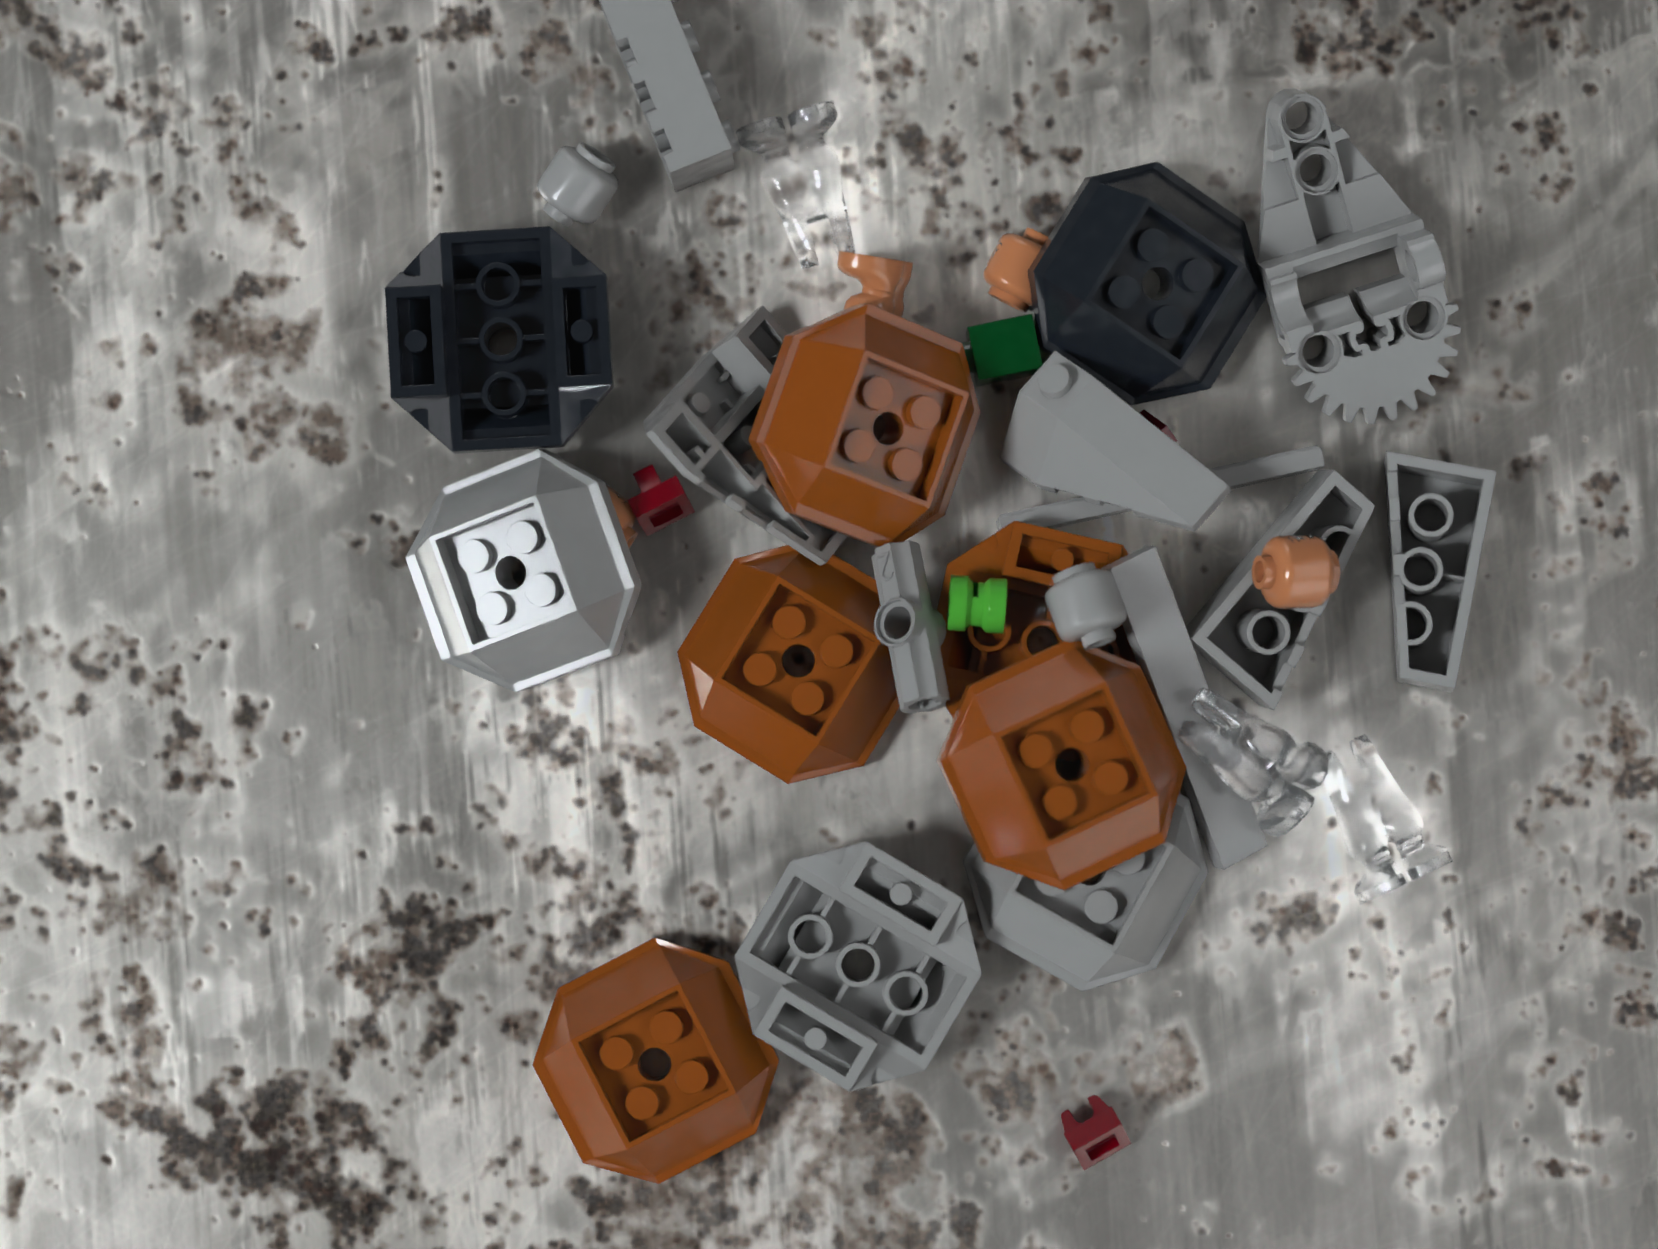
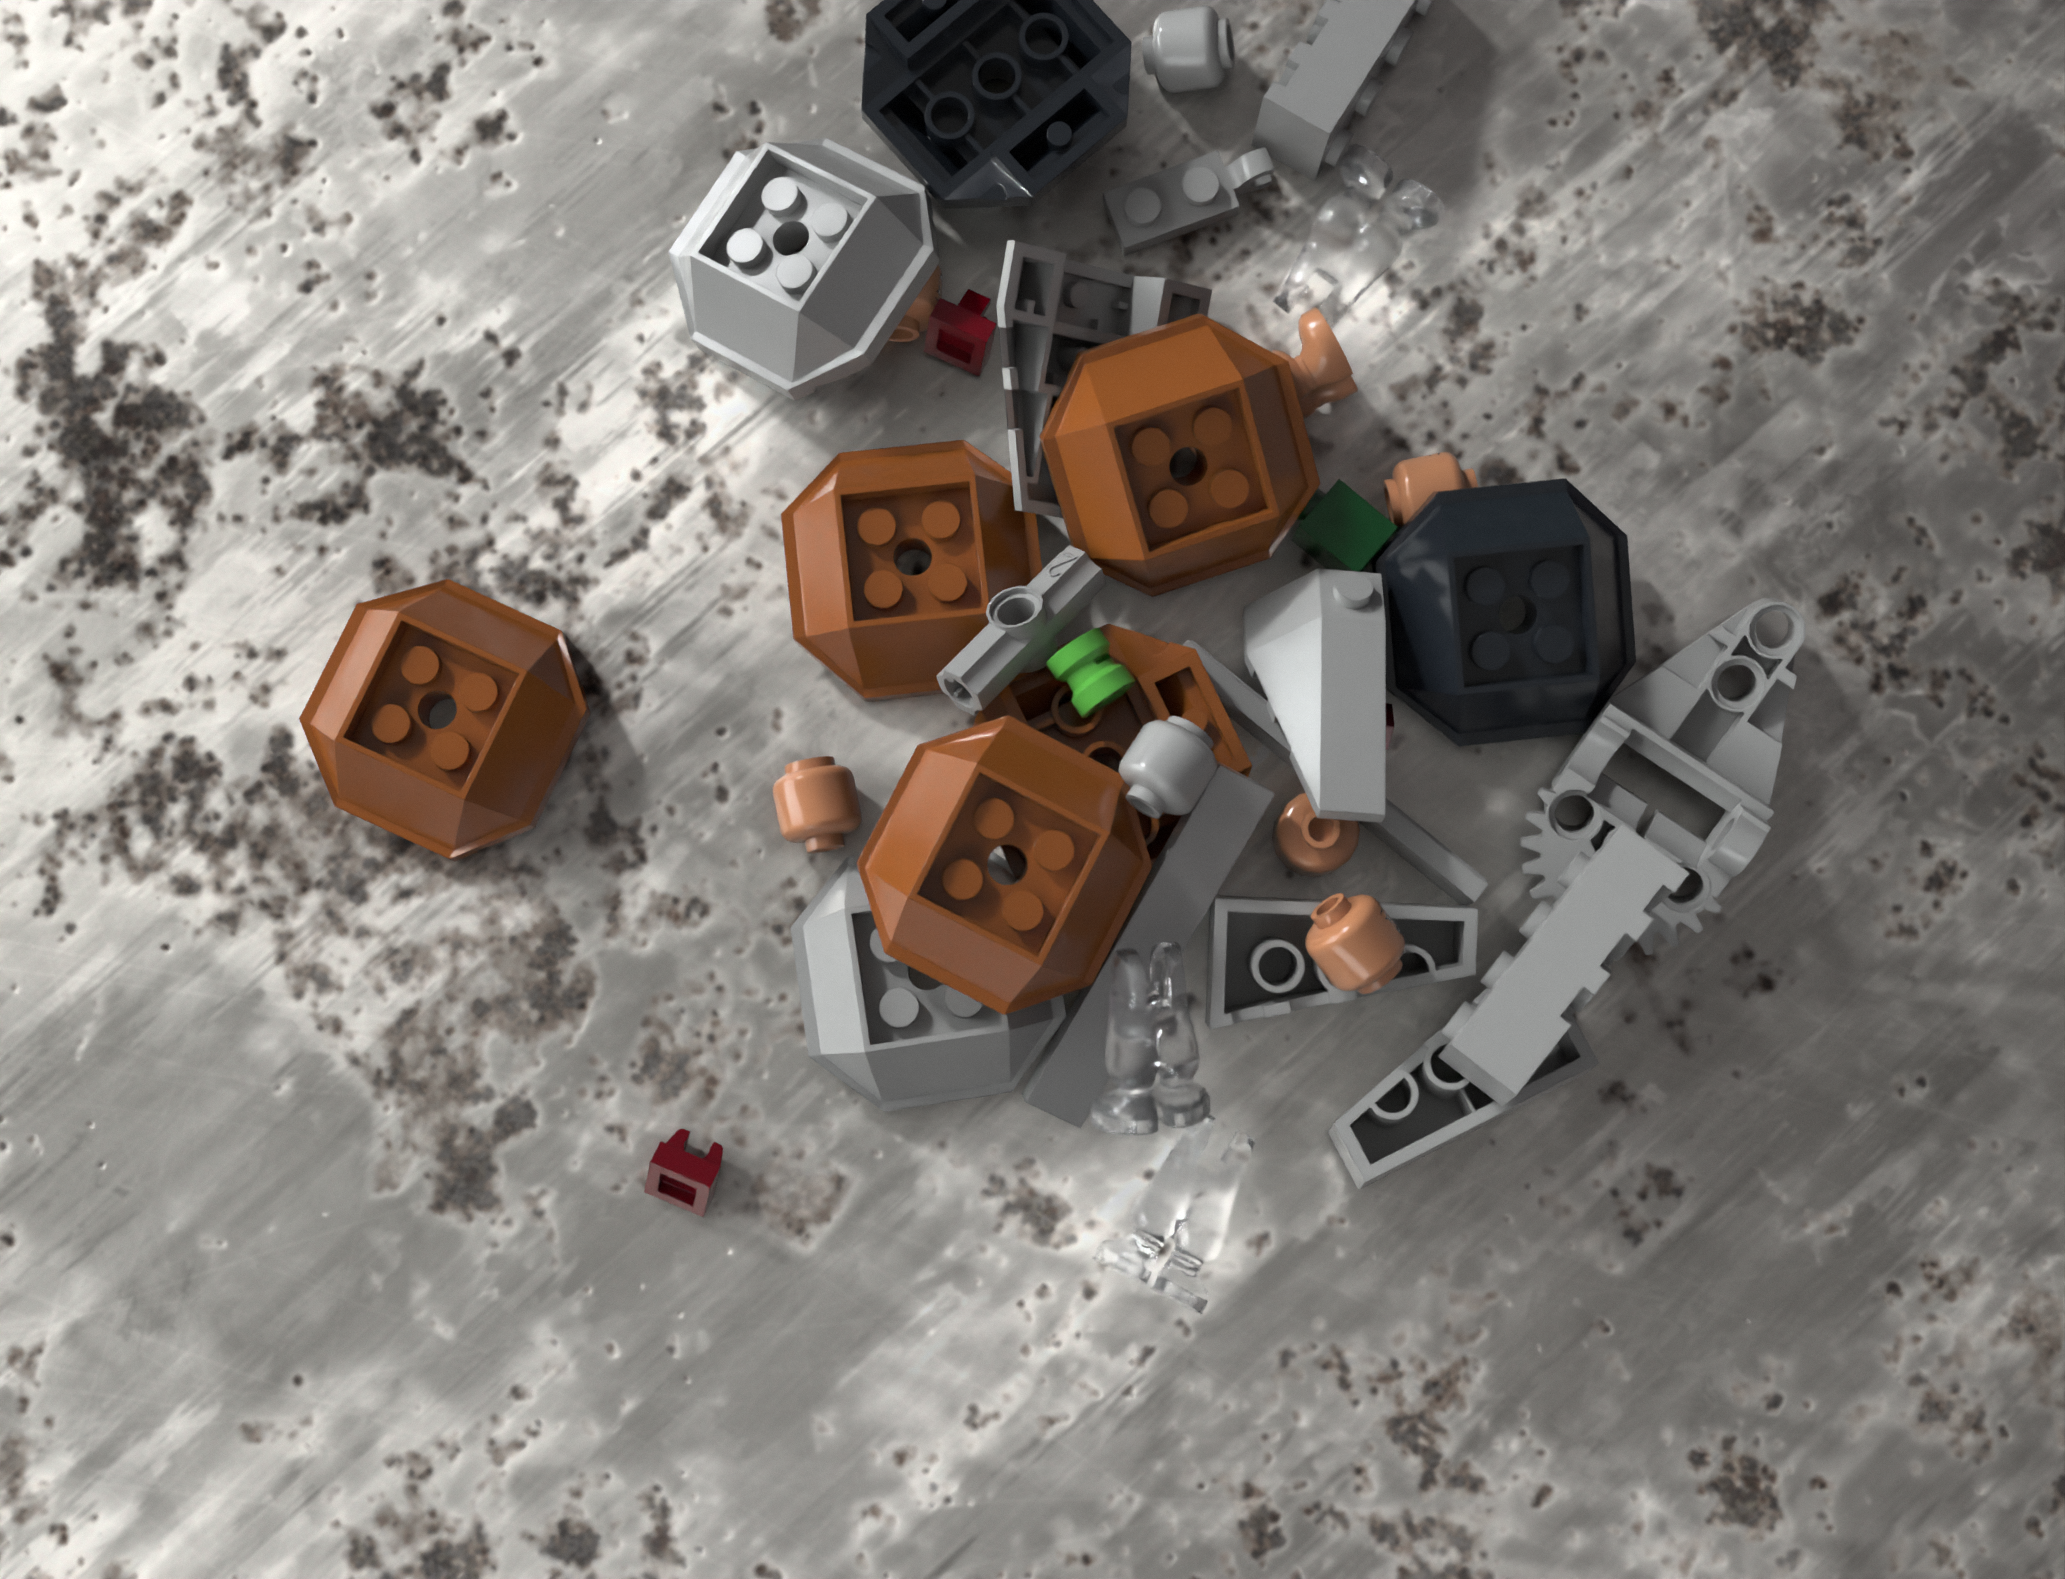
camera: 45 degrees right, 5 degrees down
light grey piece [734,841,982,1092] -> none
none -> nougat head [773,756,862,854]
none -> light grey plate [1102,147,1275,256]
none -> nougat head [1272,793,1360,878]
none -> light grey wedge [1438,824,1690,1106]

